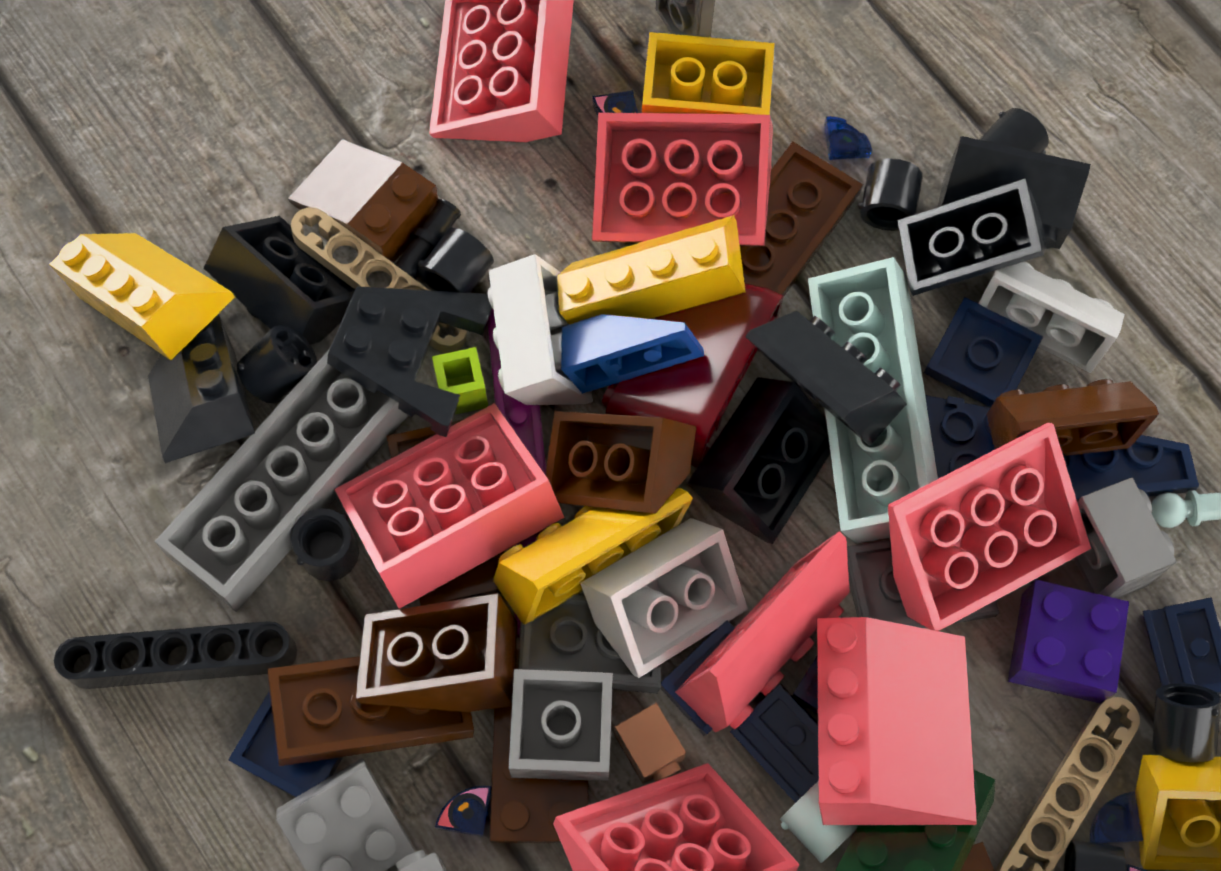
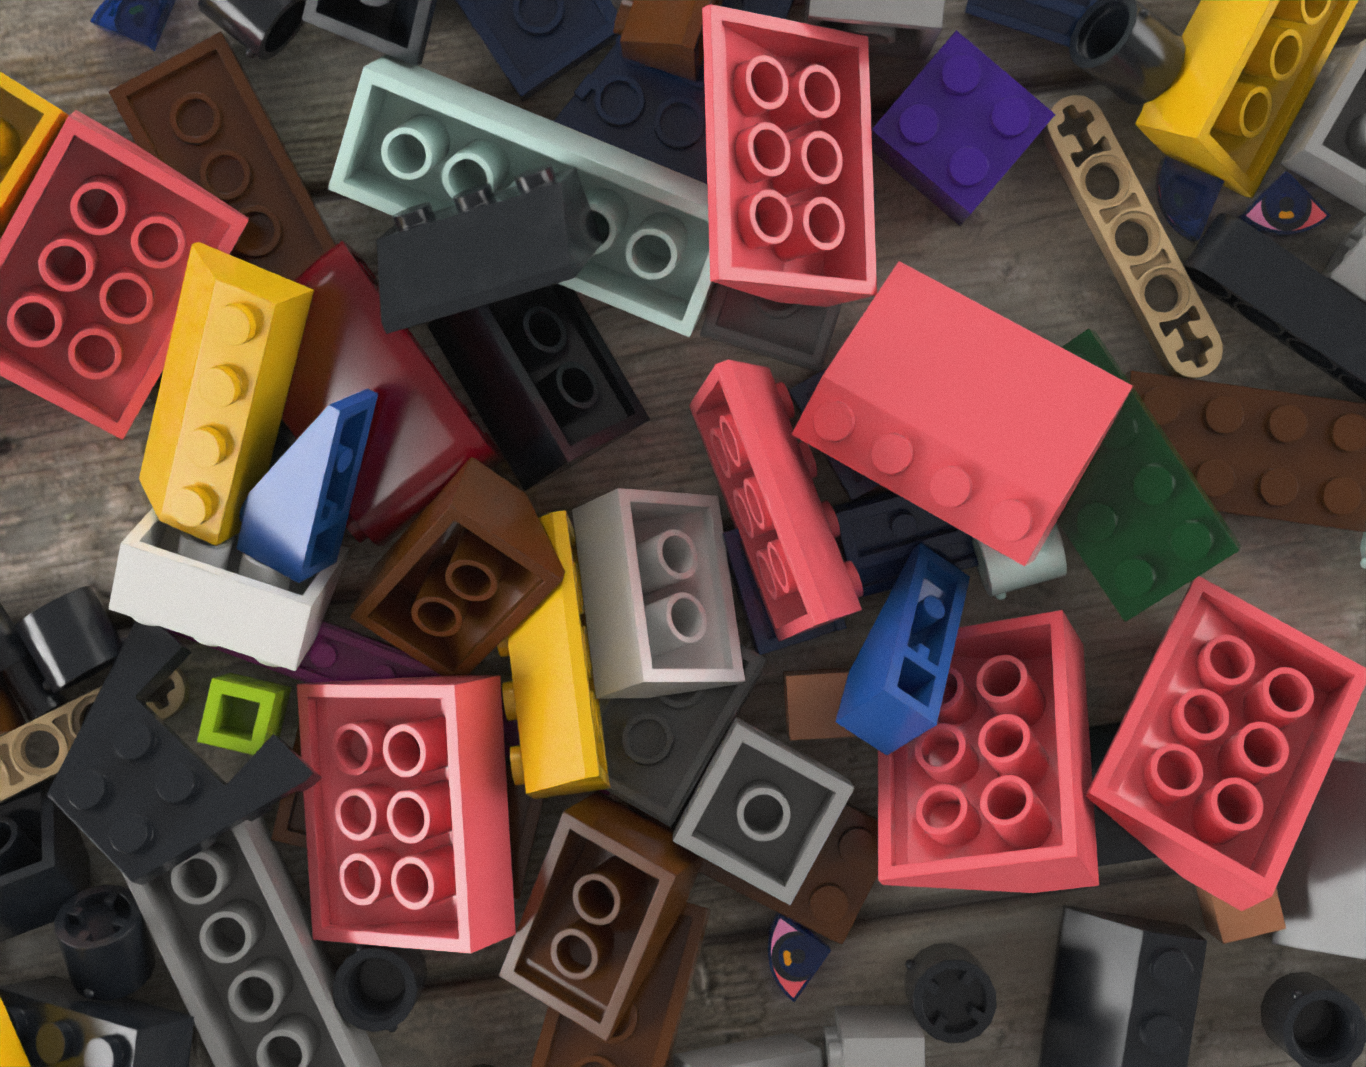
camera: 60 degrees left, 20 degrees up
none -> blue slope [835,543,970,755]

